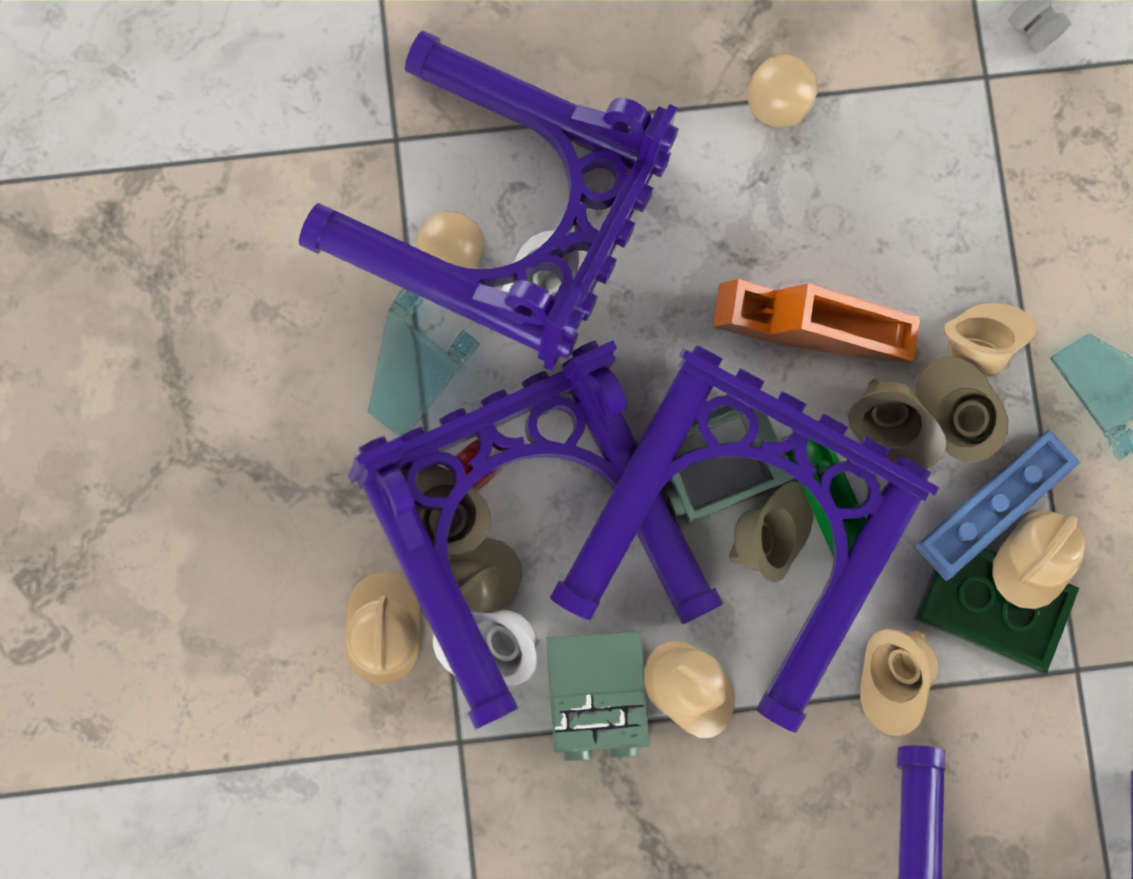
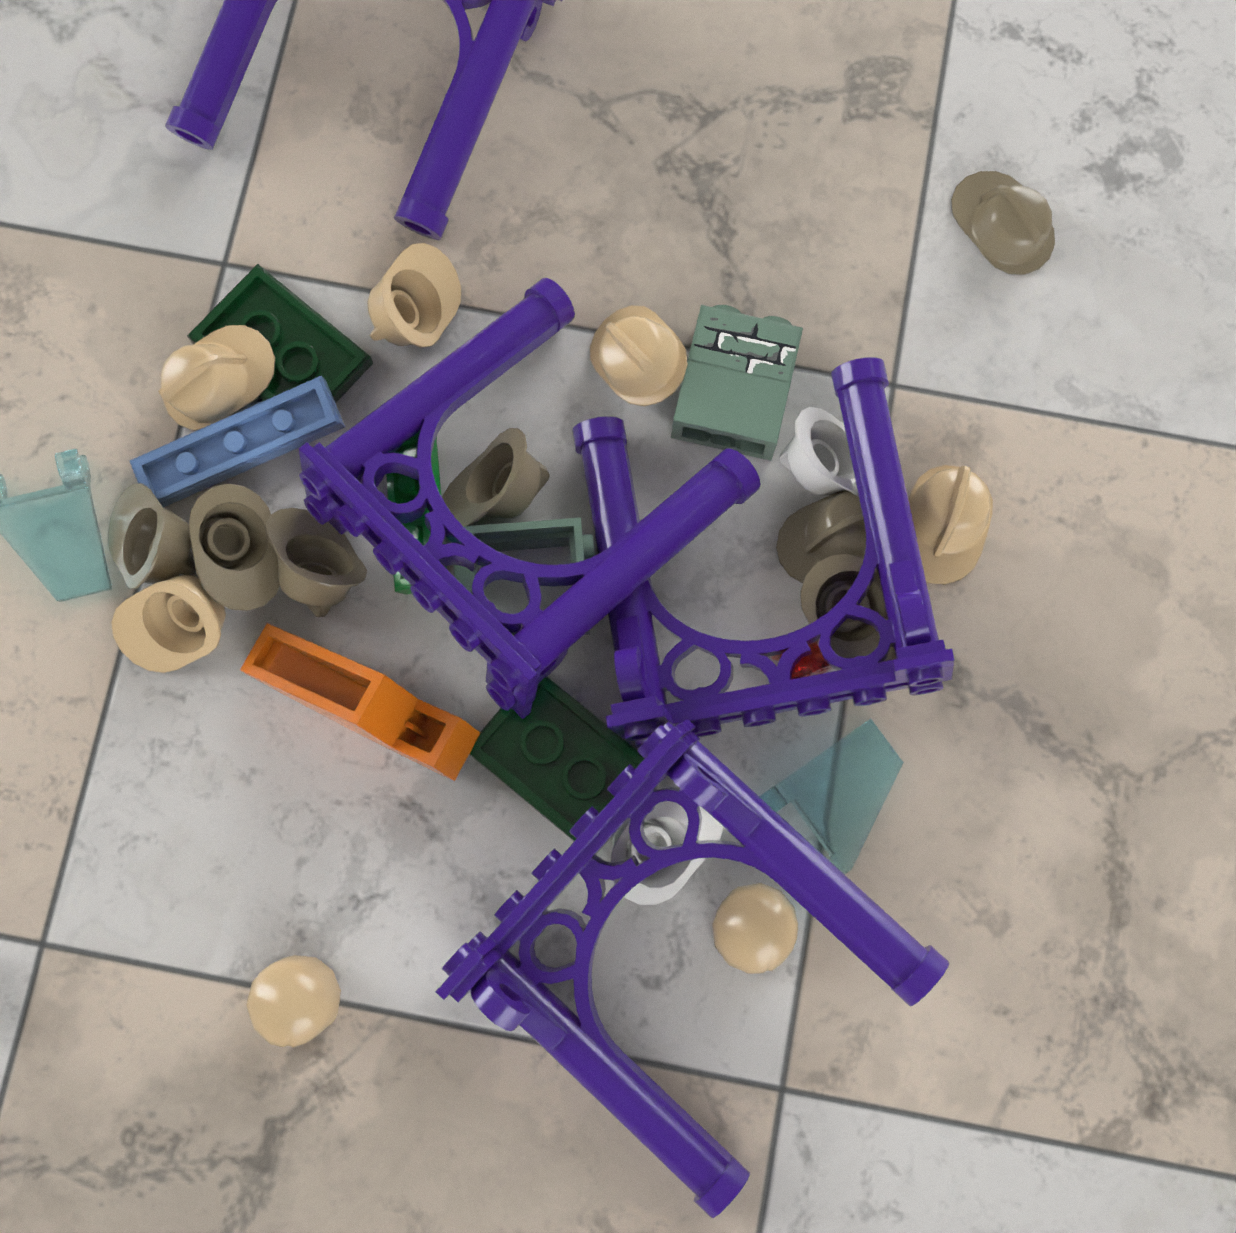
camera: 160 degrees left, 5 degrees down
none -> dark tan piece [108,483,196,589]
none -> dark green tile [469,677,645,842]

